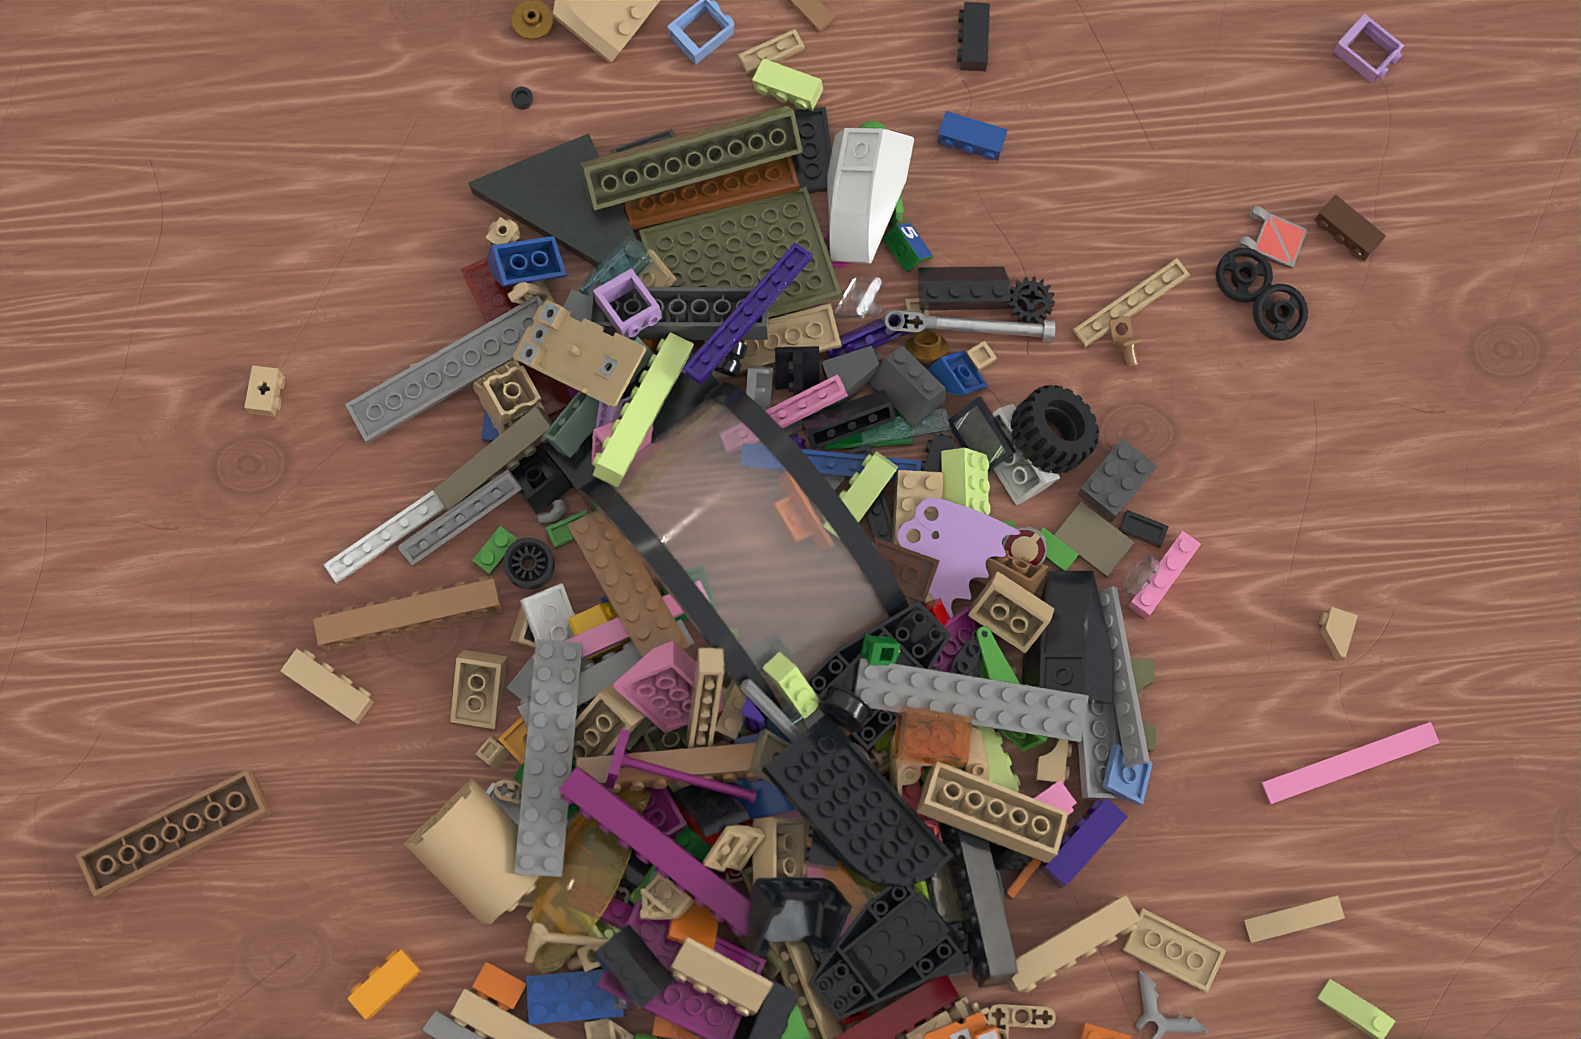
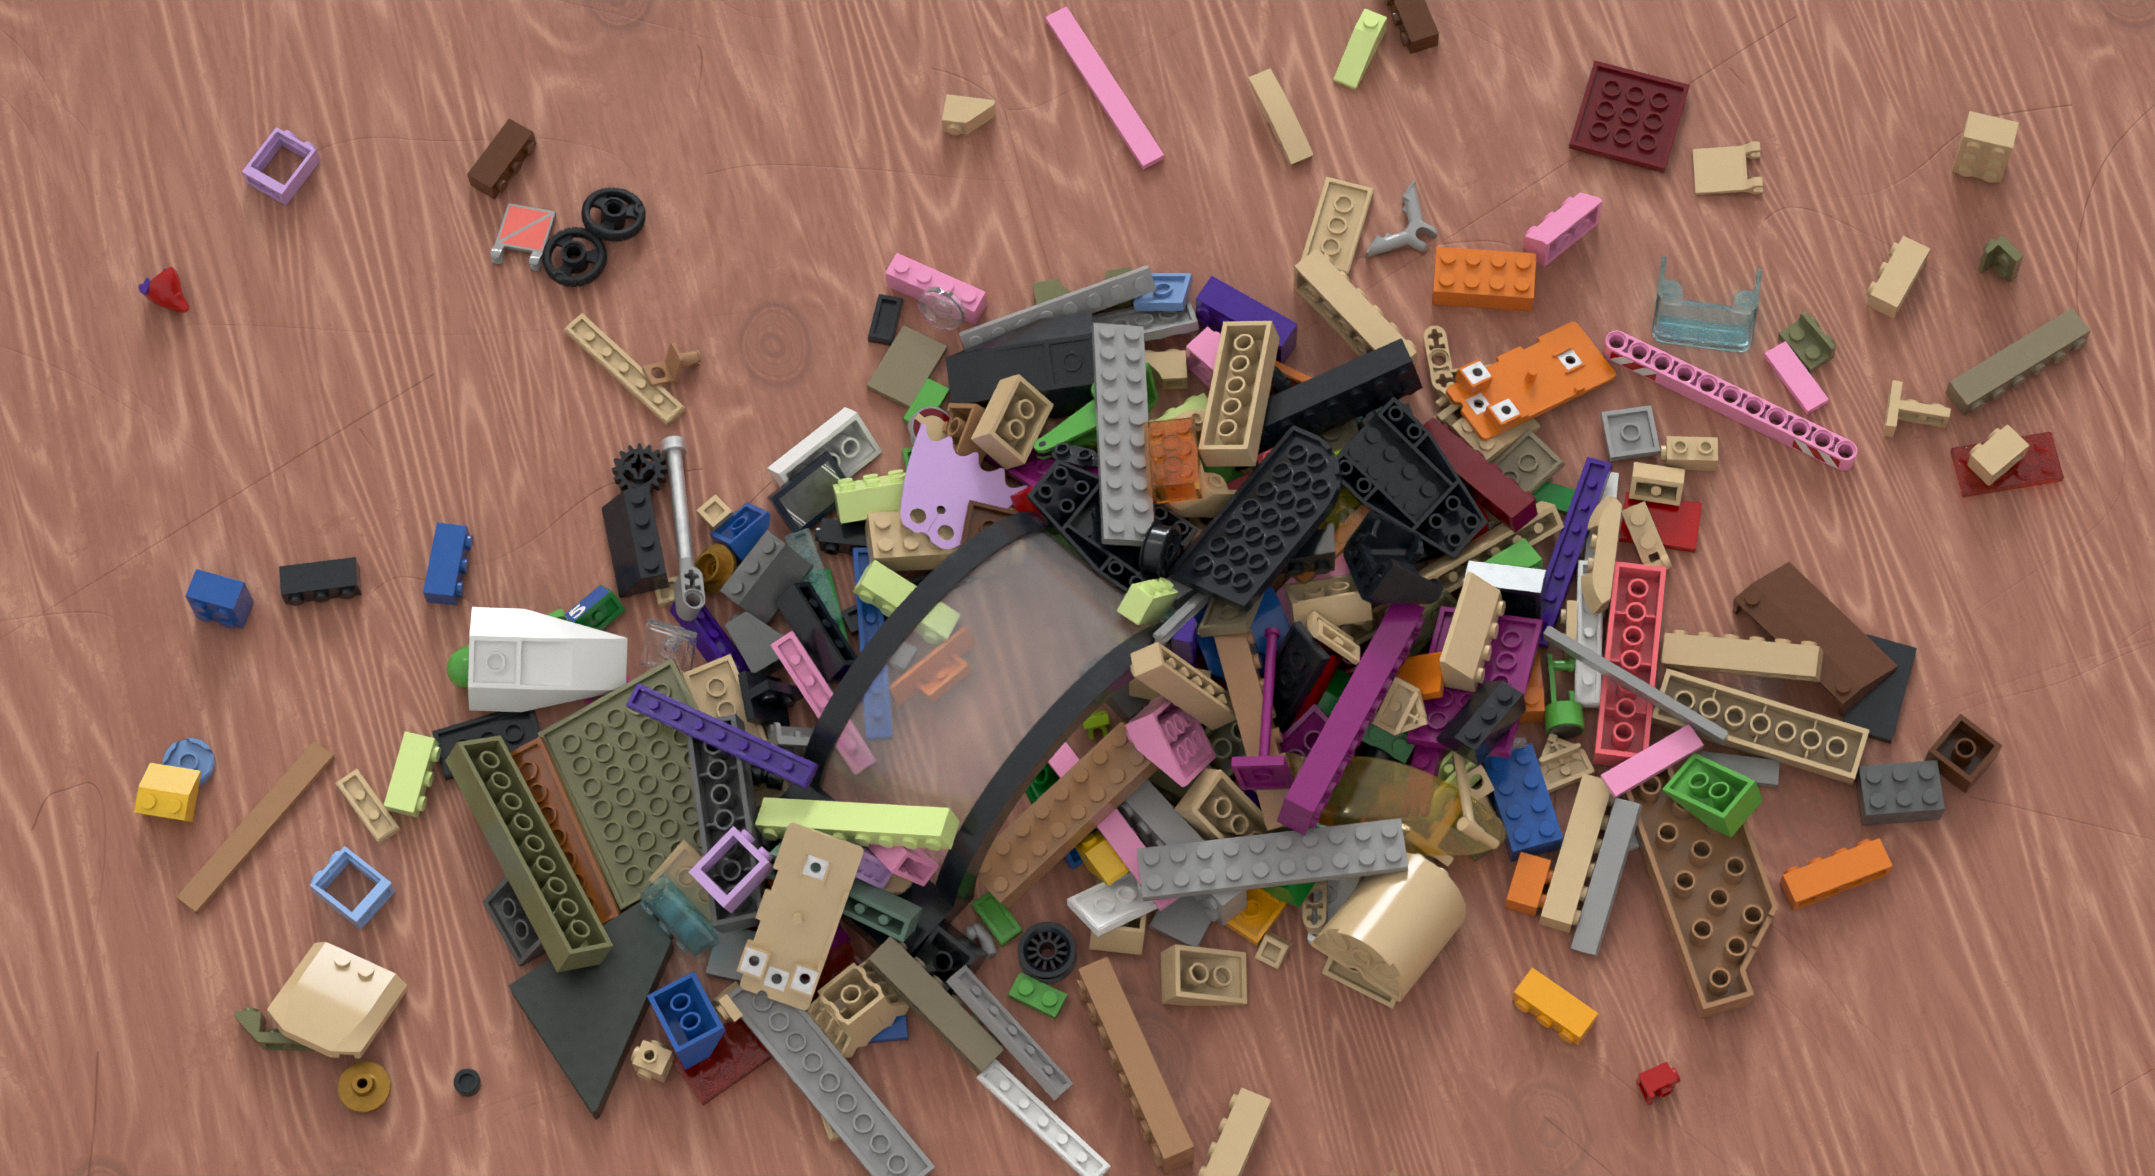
camera: 95 degrees left, 10 degrees down
green brick [860,634,900,666] -> none
black tyre [1011,385,1099,474] -> none
dark grey brick [1078,438,1157,521] -> none

